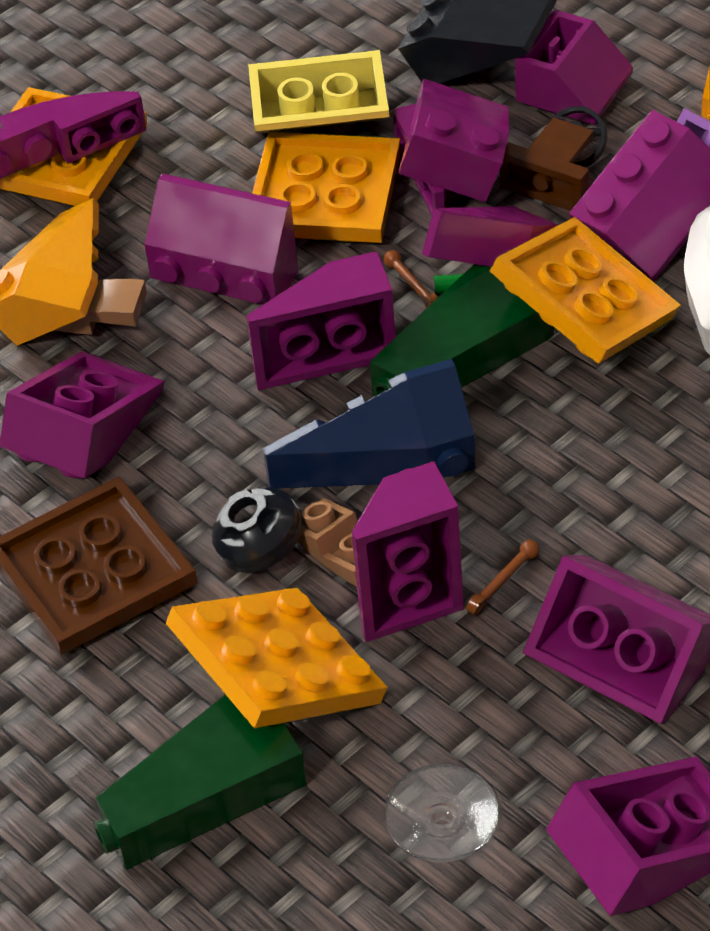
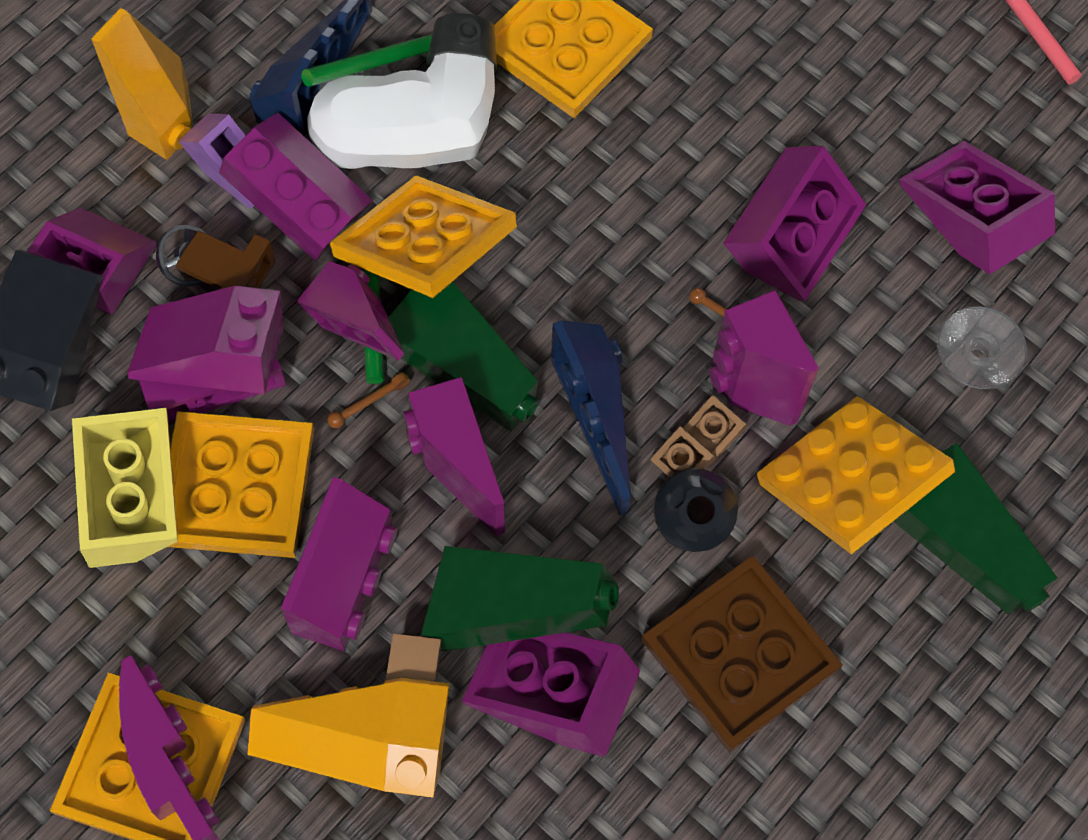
camera: 100 degrees left, 20 degrees up
none -> dark green slope [421,546,619,651]

